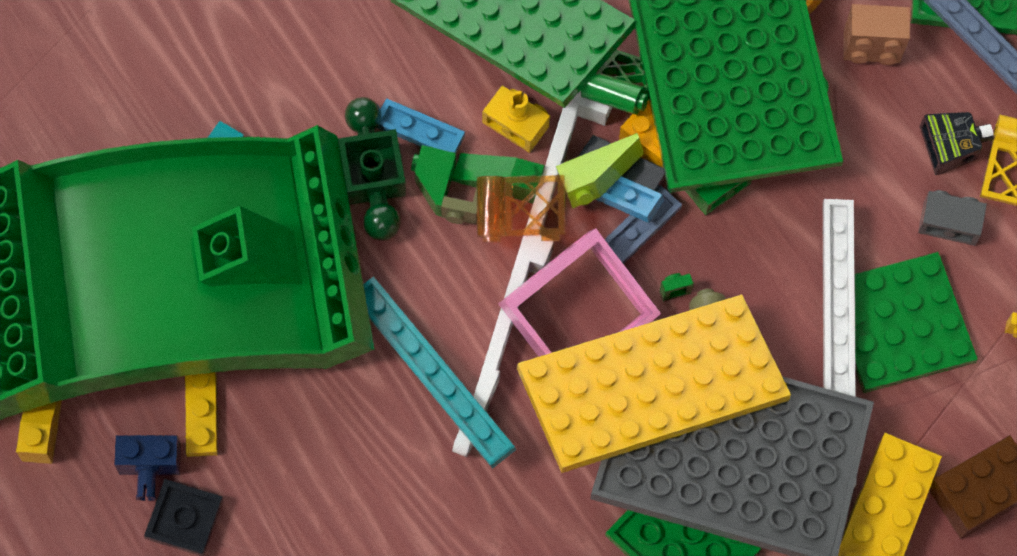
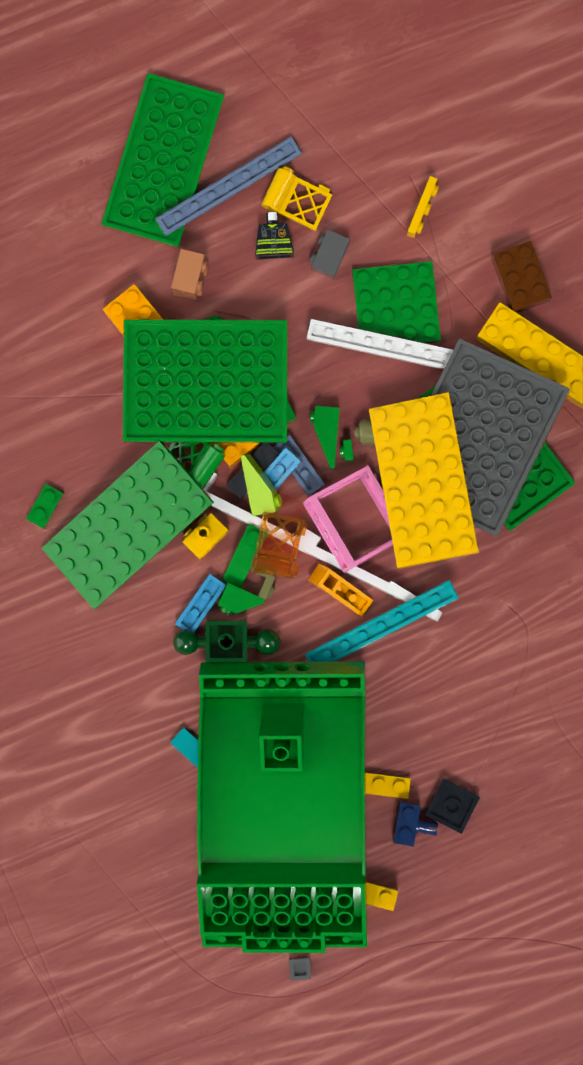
camera: 70 degrees left, 15 degrees up
none -> light orange slope [308,564,373,617]
none -> green slope [310,406,340,470]

